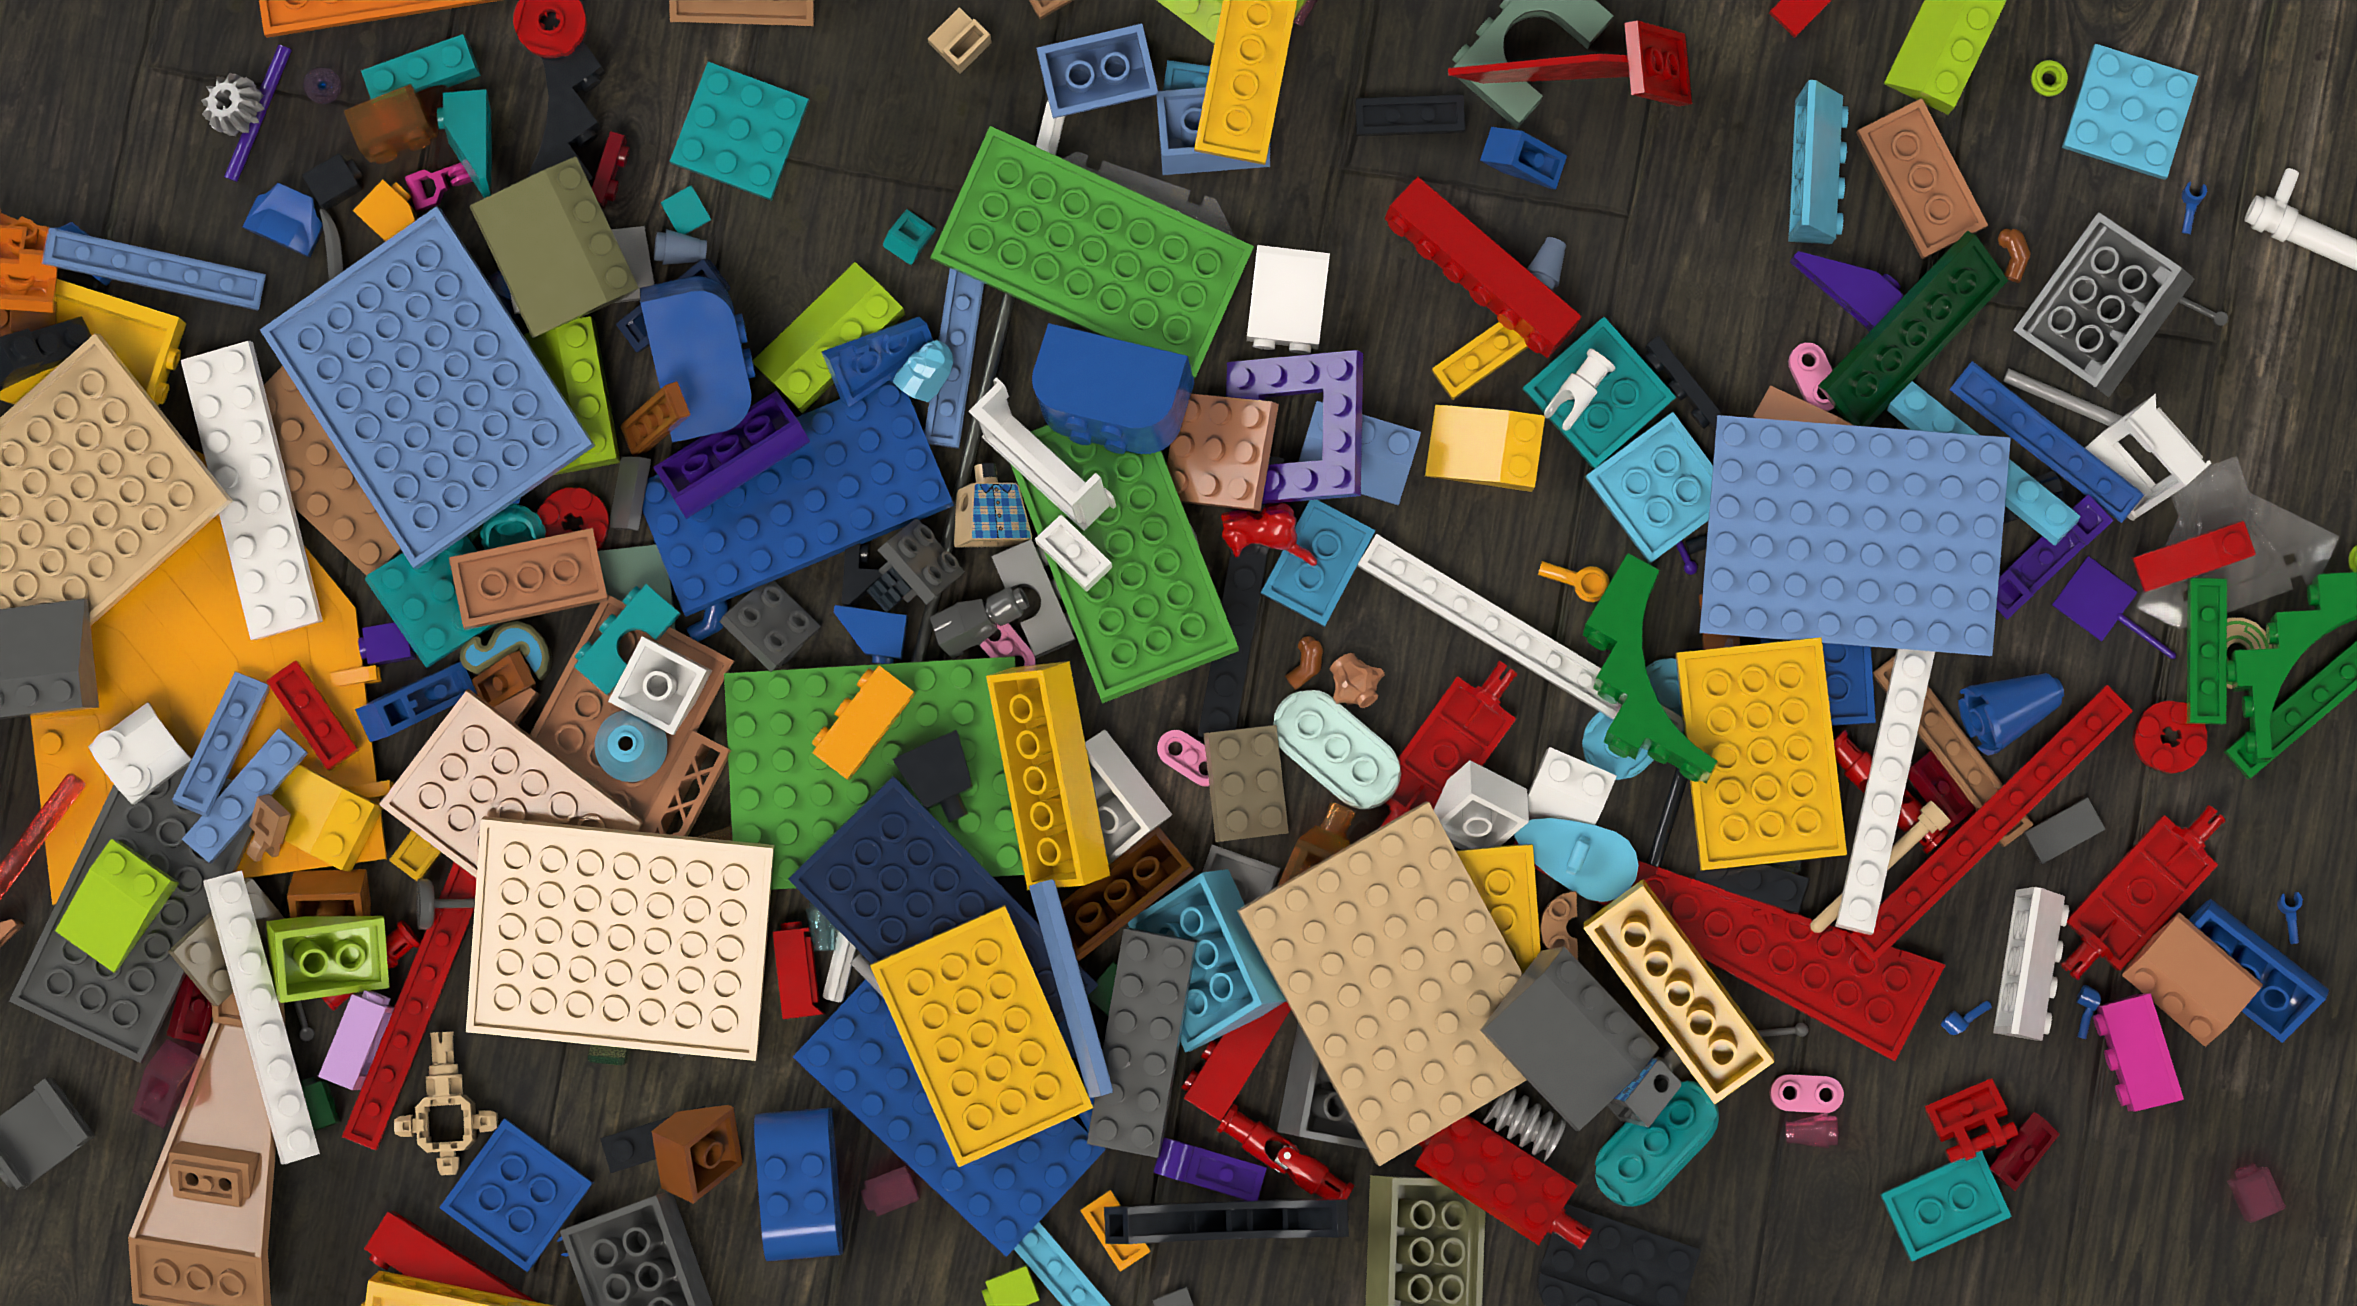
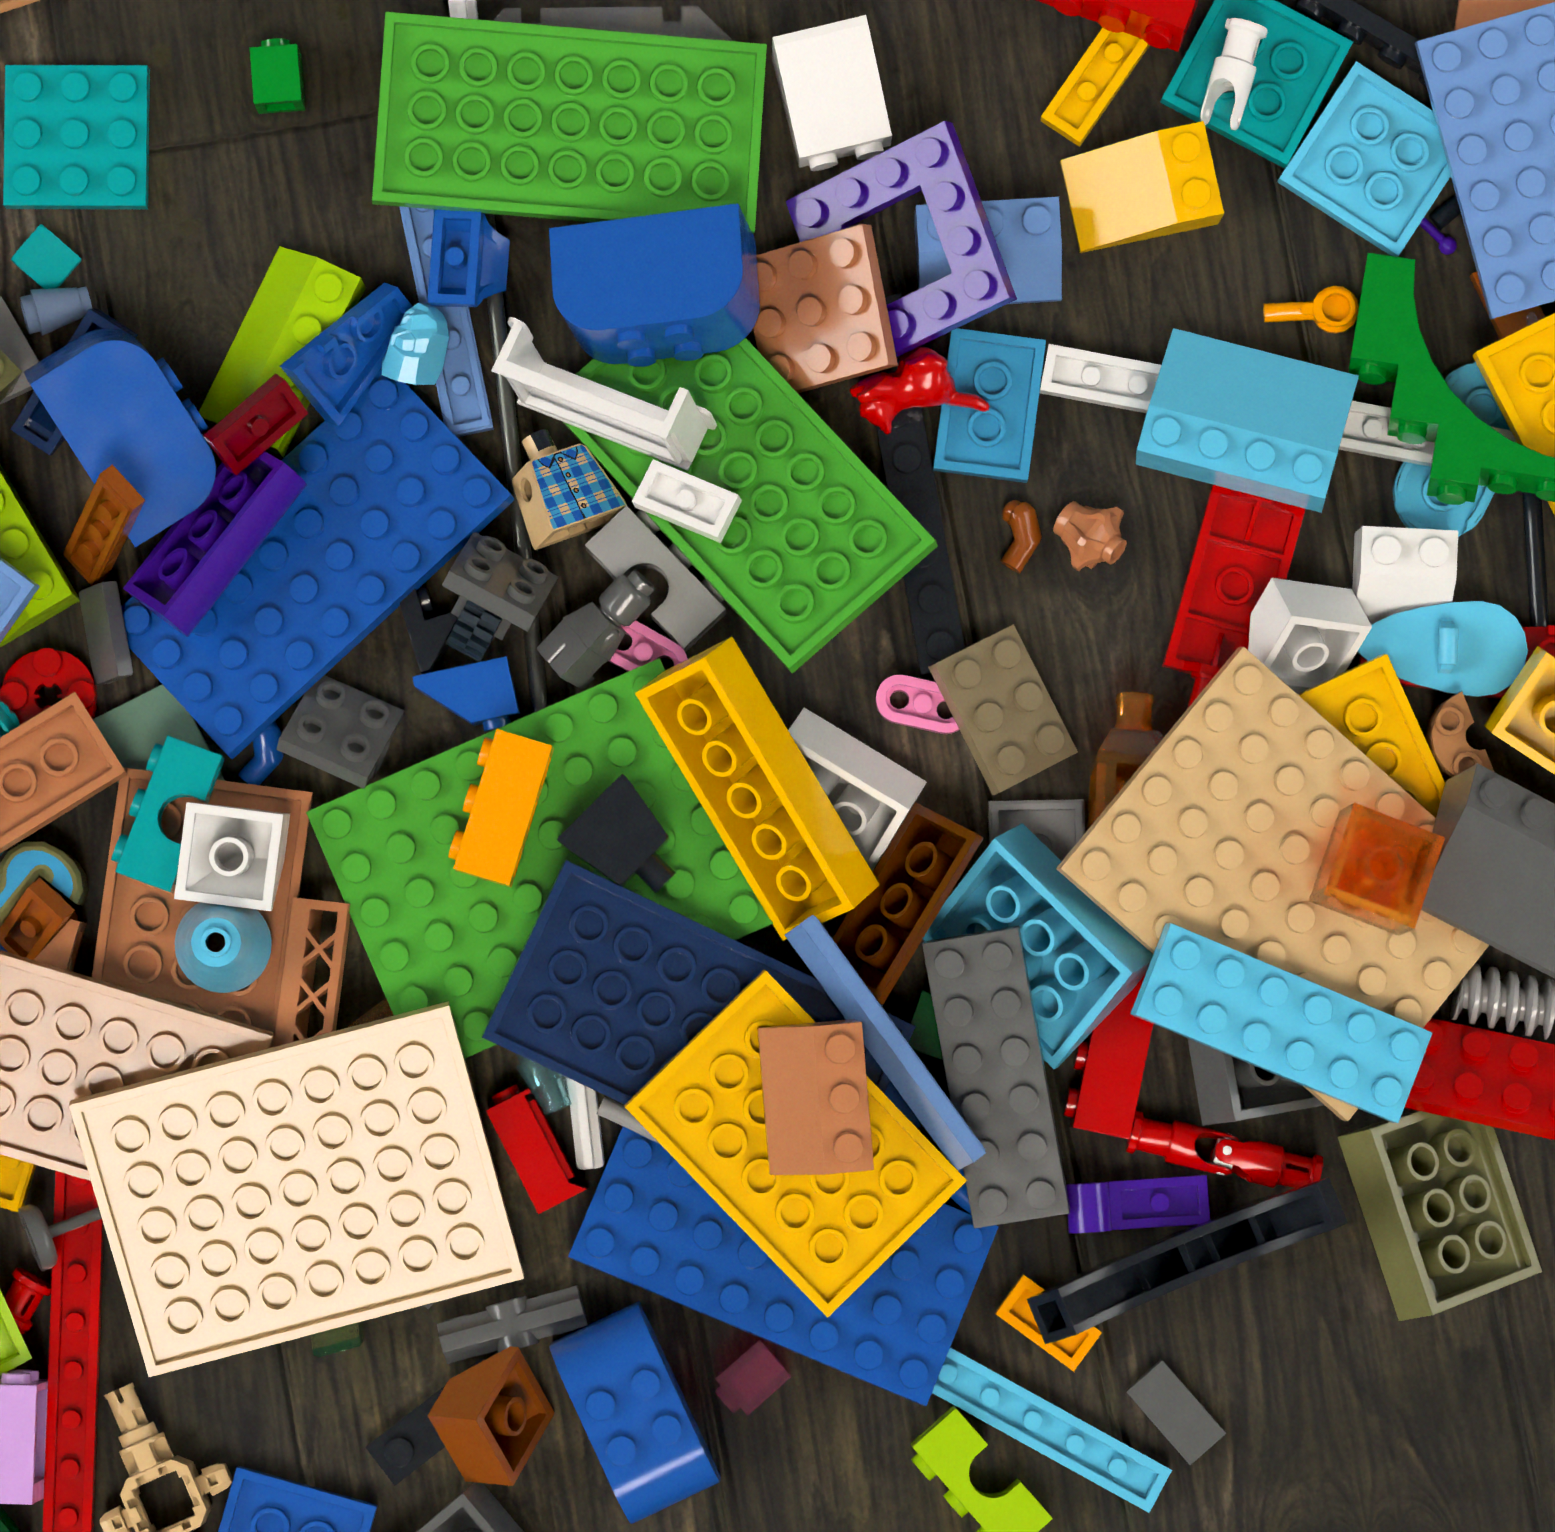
camera: 25 degrees left, 0 degrees up
teal slope [883,209,936,265] -> none
light aqua tile [1273,690,1401,809] -> none
none -> dark red plate [203,374,309,475]
none -> green brick [249,38,306,114]
none -> blue slope [427,209,510,307]
none -> dark grey piece [437,1285,588,1364]
none -> nougat slope [757,1019,874,1175]
none -> medium azure plate [1131,923,1433,1123]
none -> medium azure slope [1136,328,1359,513]
none -> clear orange brick [1309,802,1445,936]

